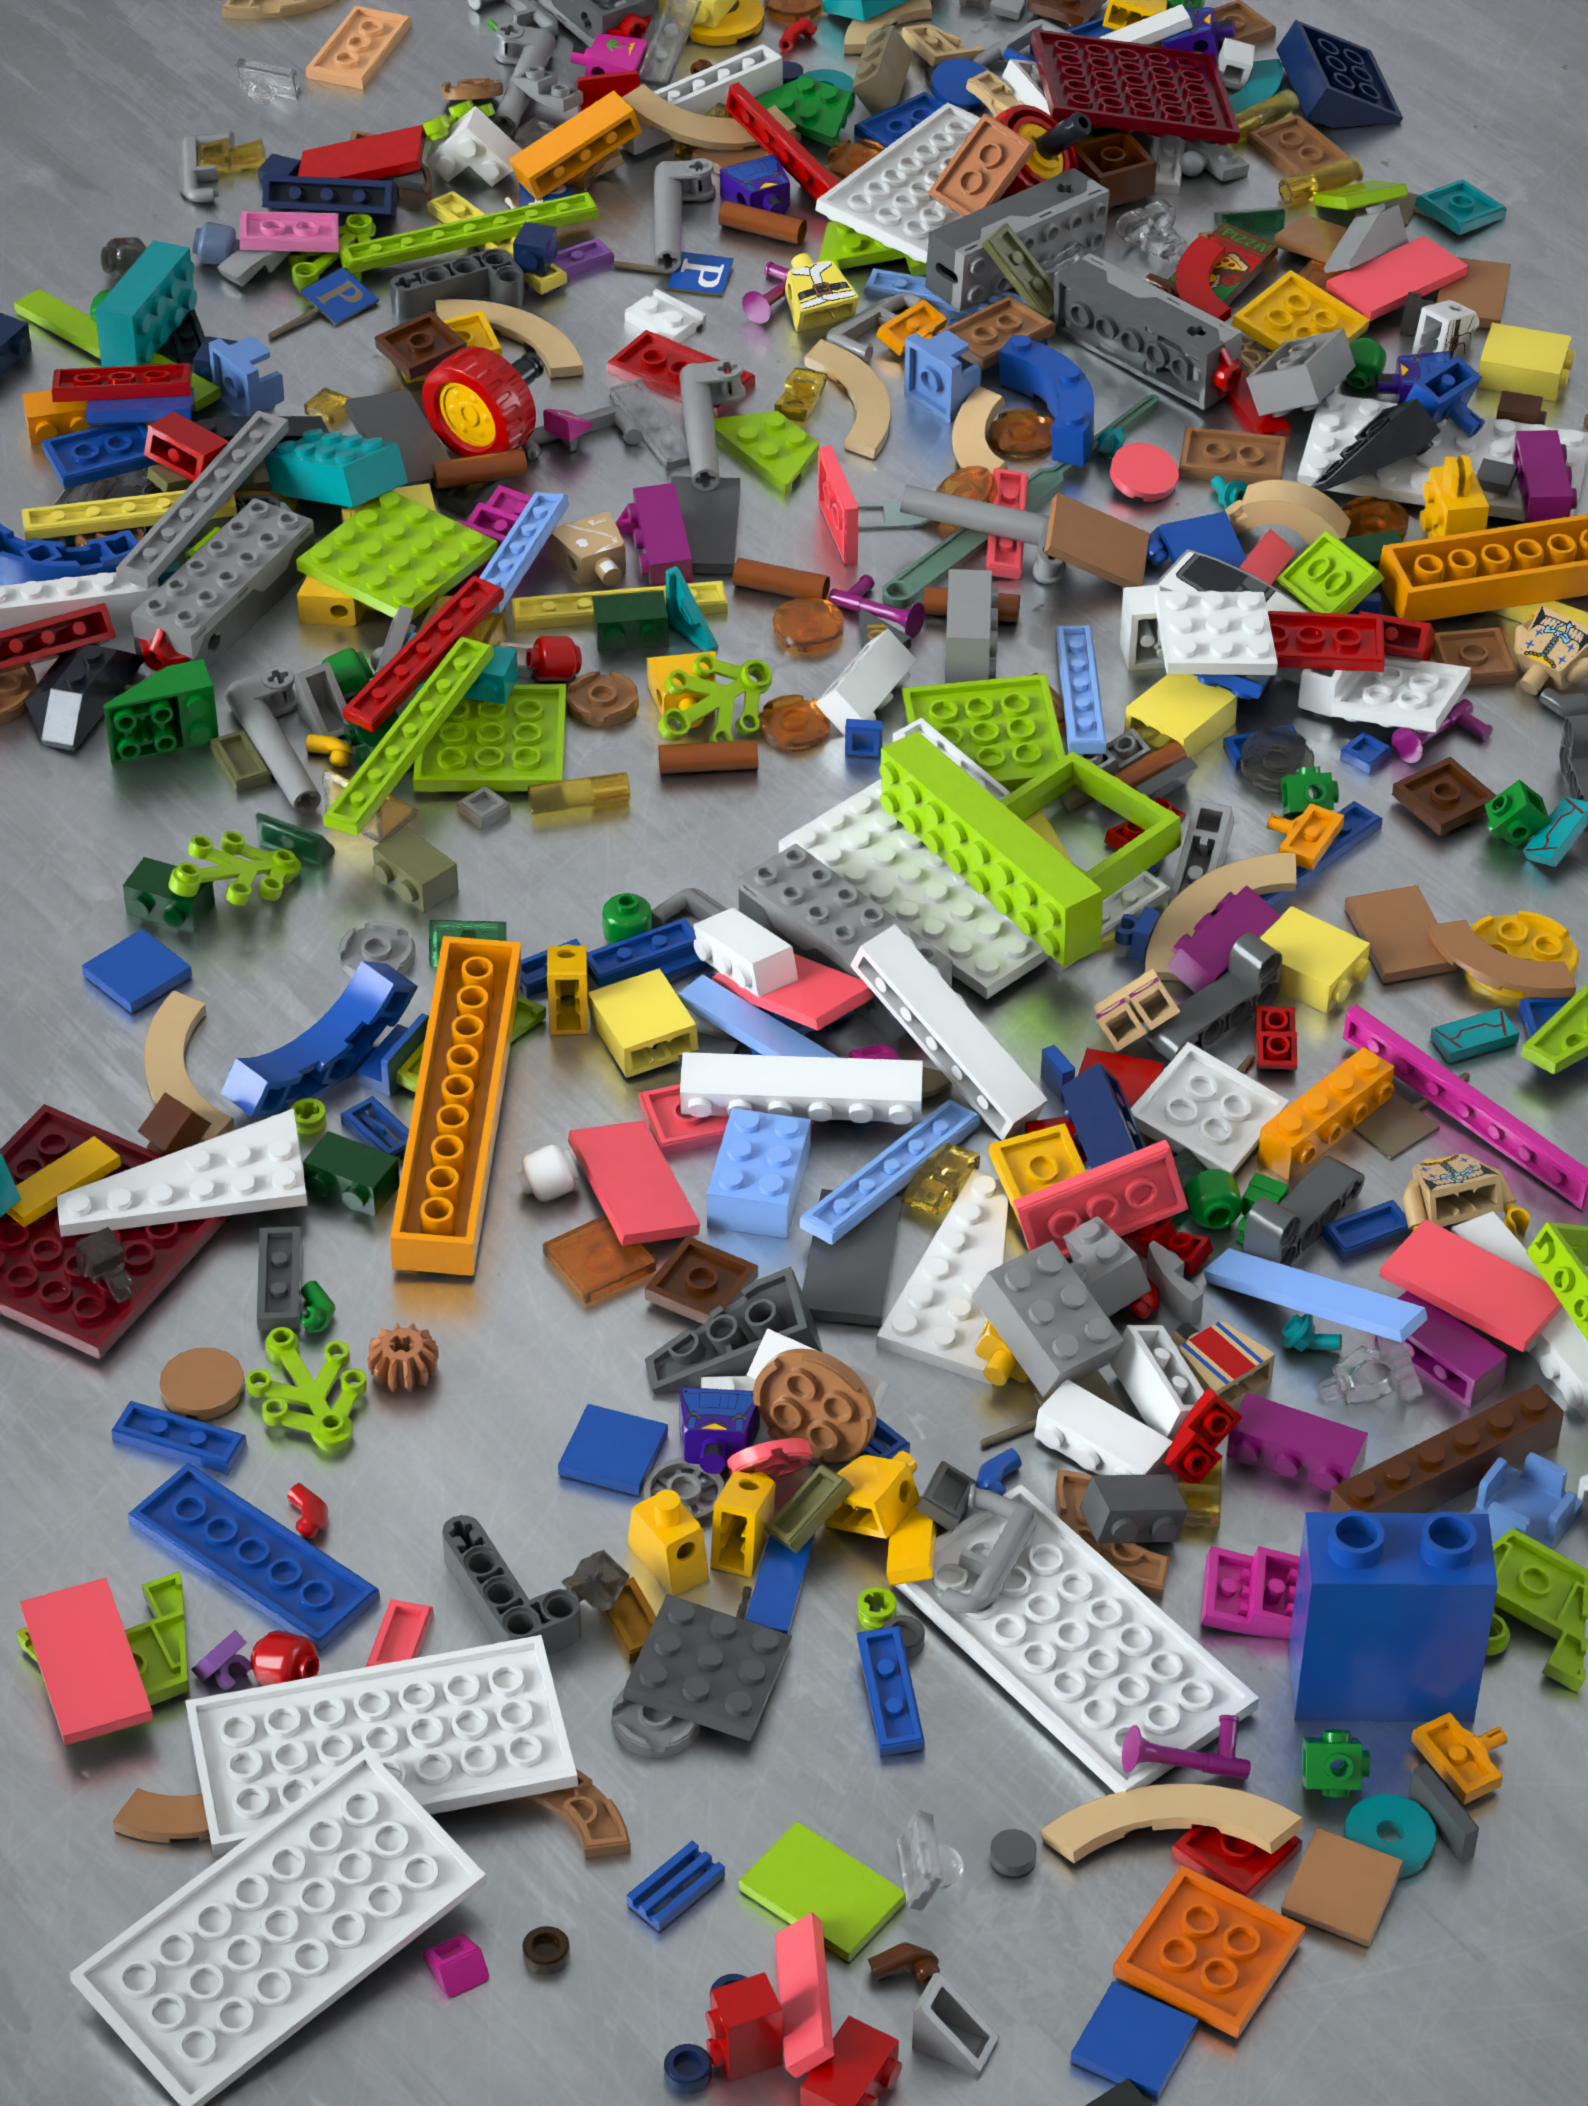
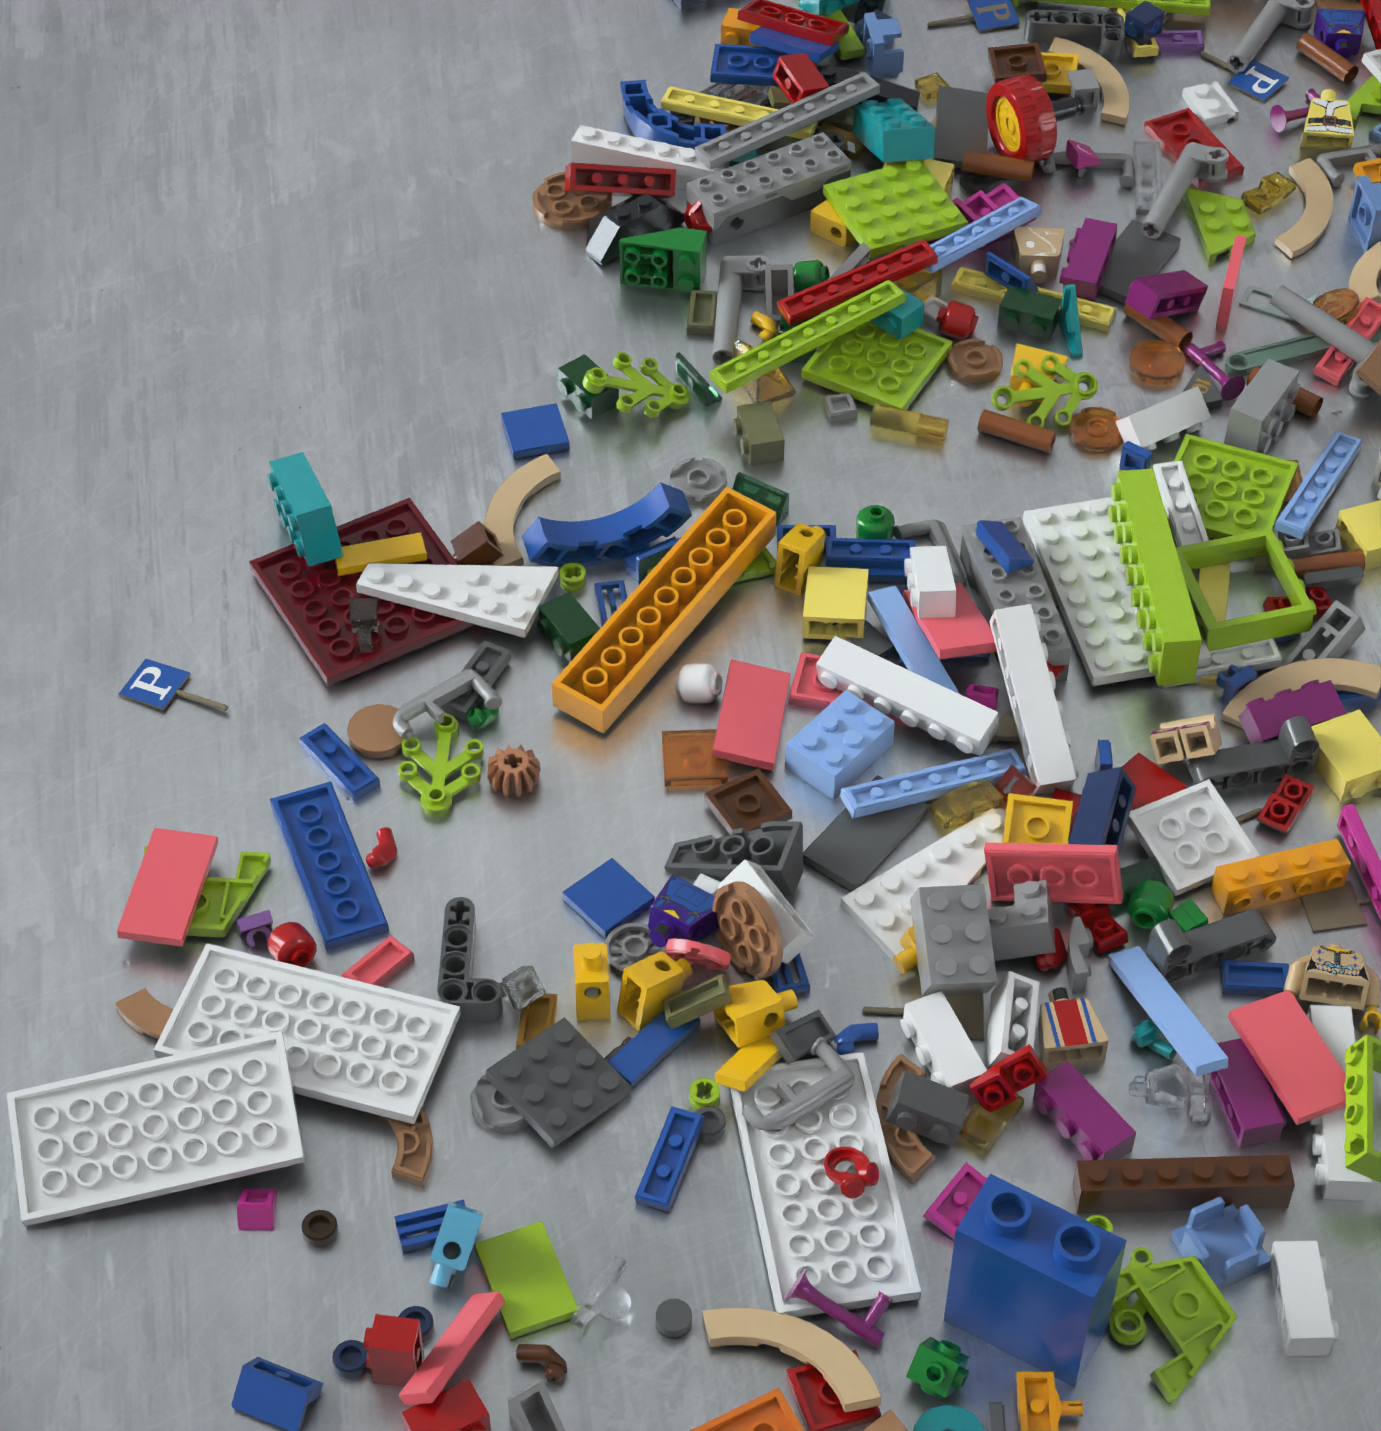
camera: 30 degrees right, 5 degrees up
none -> light grey piece [393,670,503,739]
none -> medium azure torso [430,1201,483,1289]
none -> red piece [824,1147,879,1198]
none -> blue slope [976,520,1034,574]
none -> blue slope [985,251,1038,292]
none -> clear red tile [992,765,1037,803]
none -> light grey panel [1067,69,1100,109]
none -> magenta brick [1125,270,1209,319]

